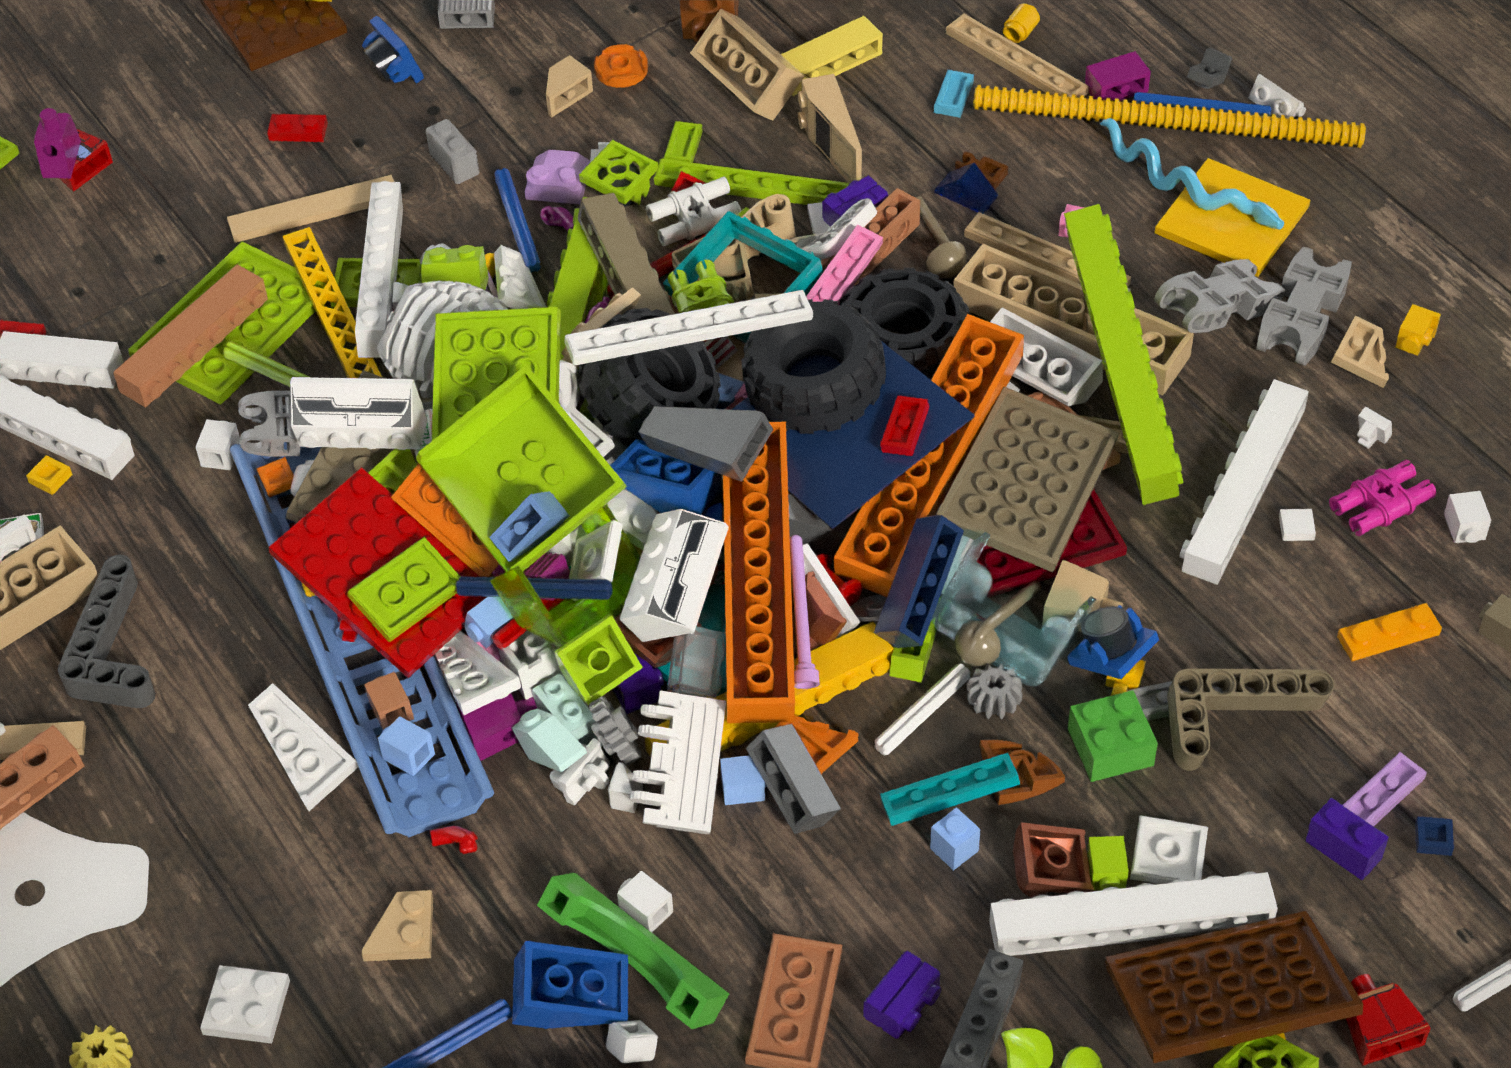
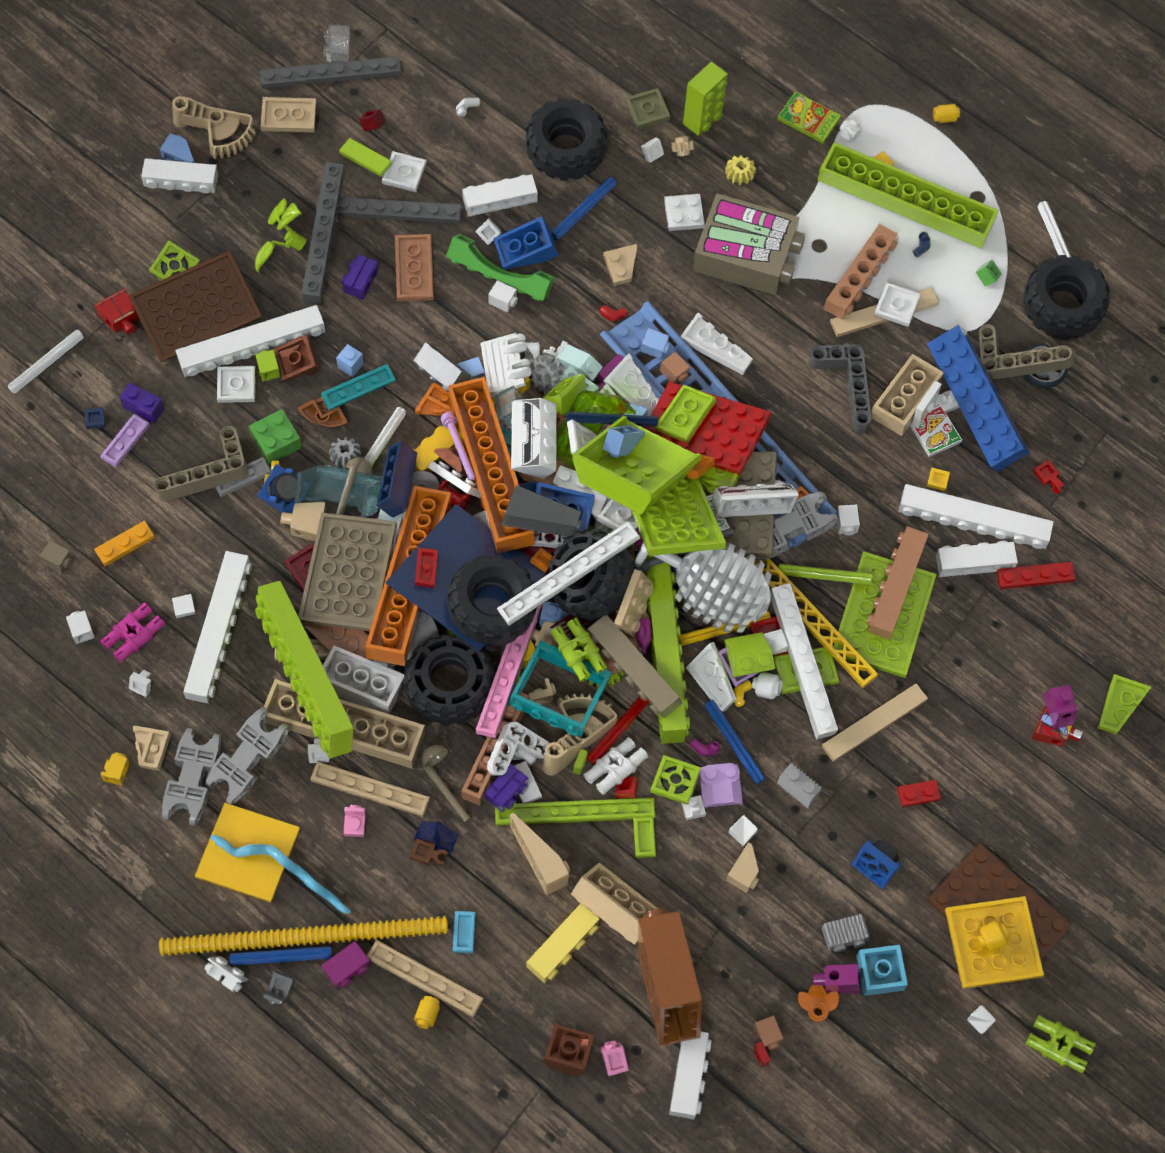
camera: 160 degrees right, 15 degrees up
orange tile [594,44,648,88] -> none
none -> brick [693,193,806,295]
none -> white slope [729,815,758,846]

